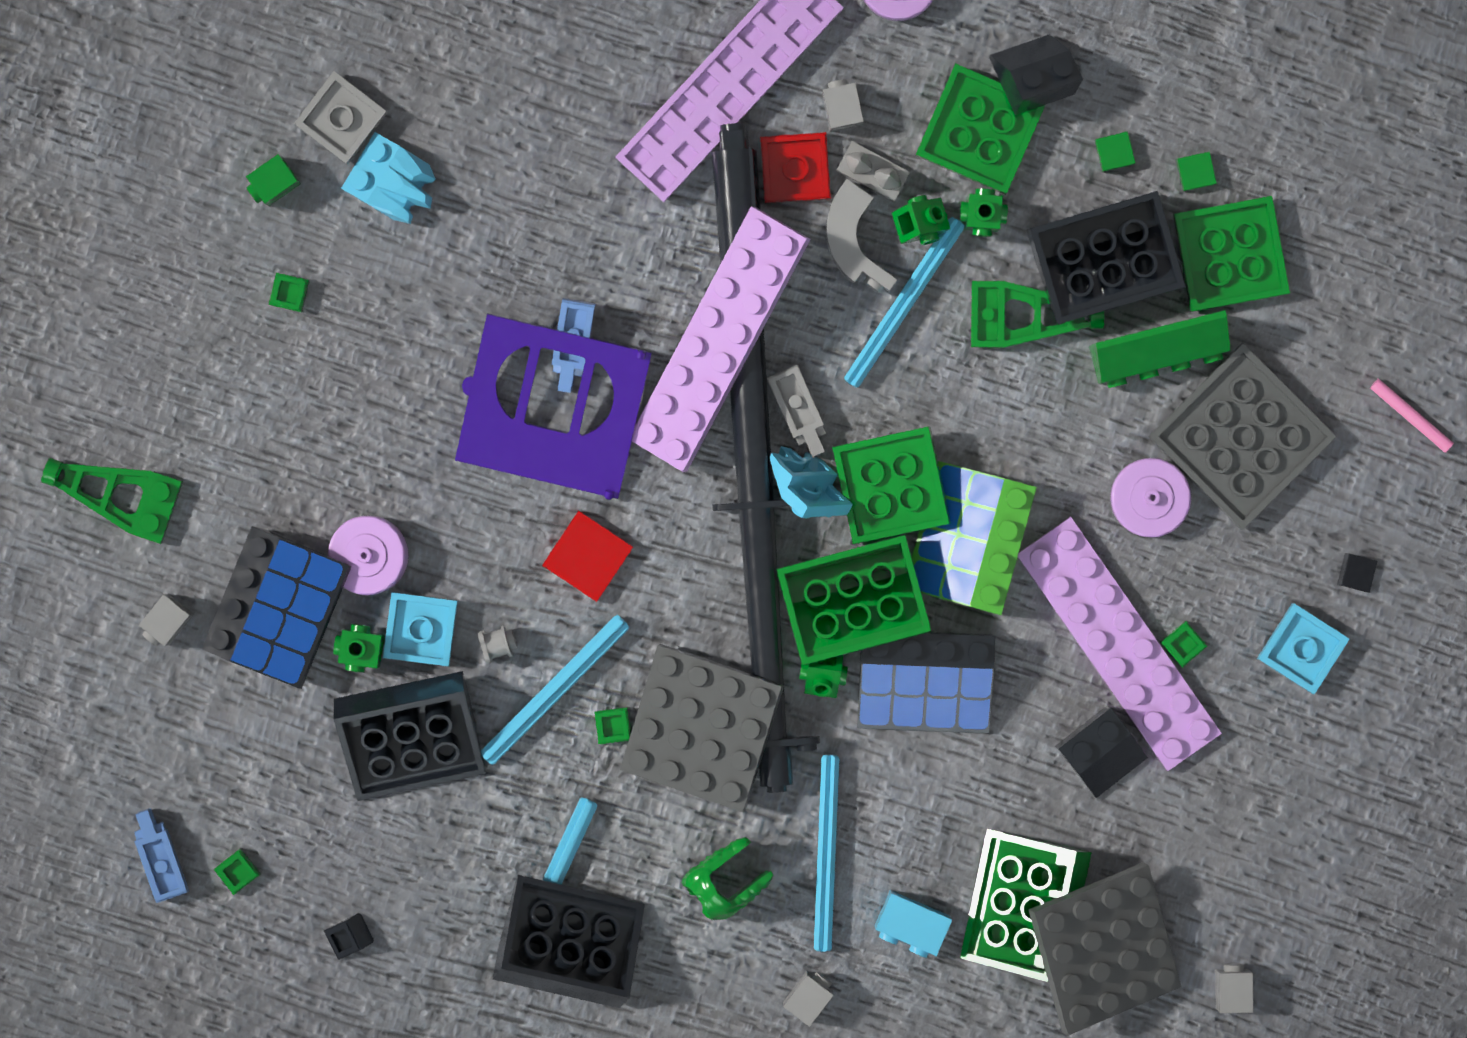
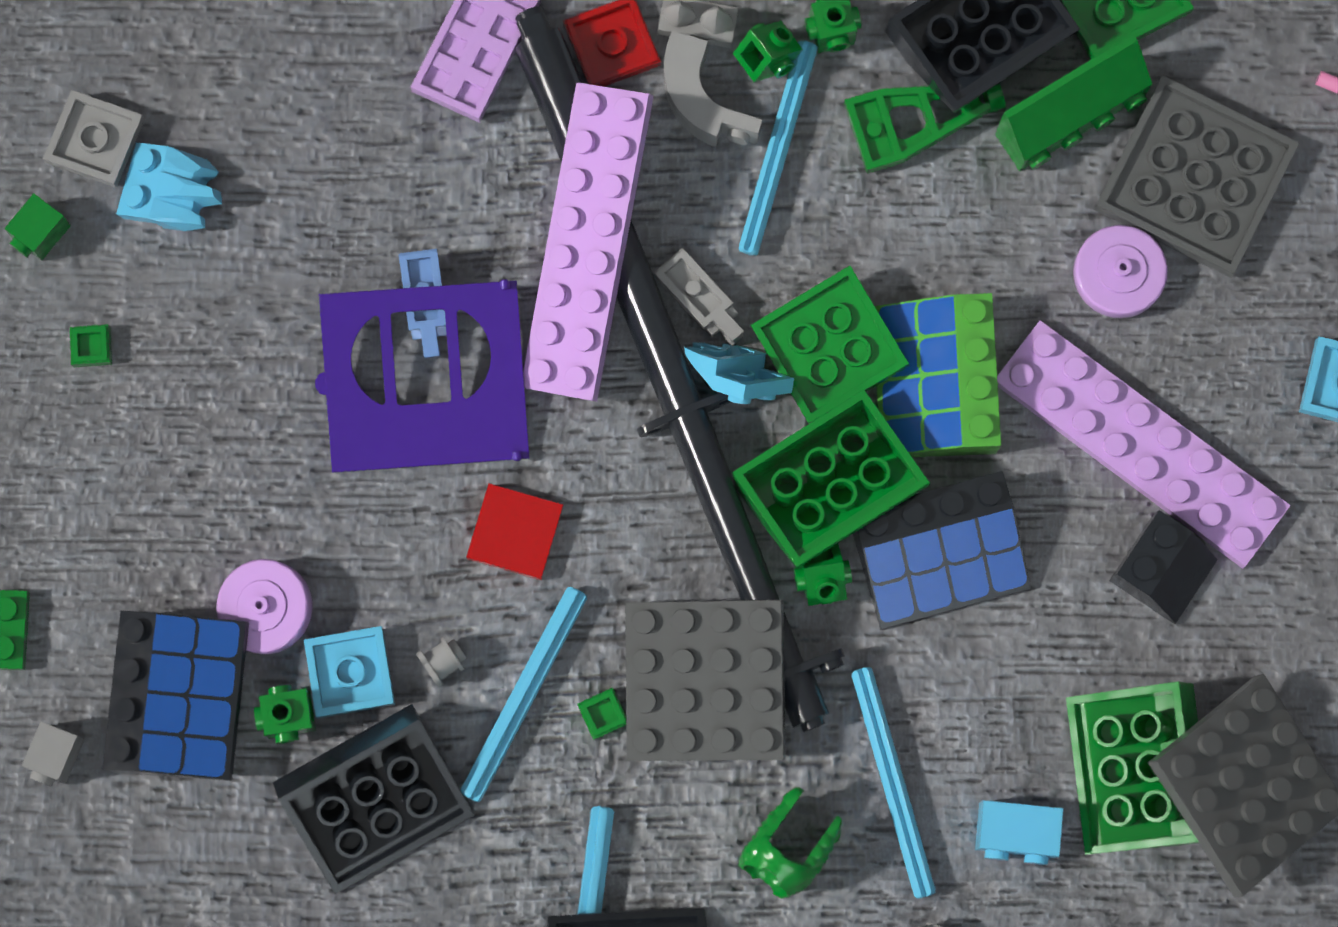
camera: 20 degrees left, 10 degrees down
green tile [1160,621,1207,668] -> none

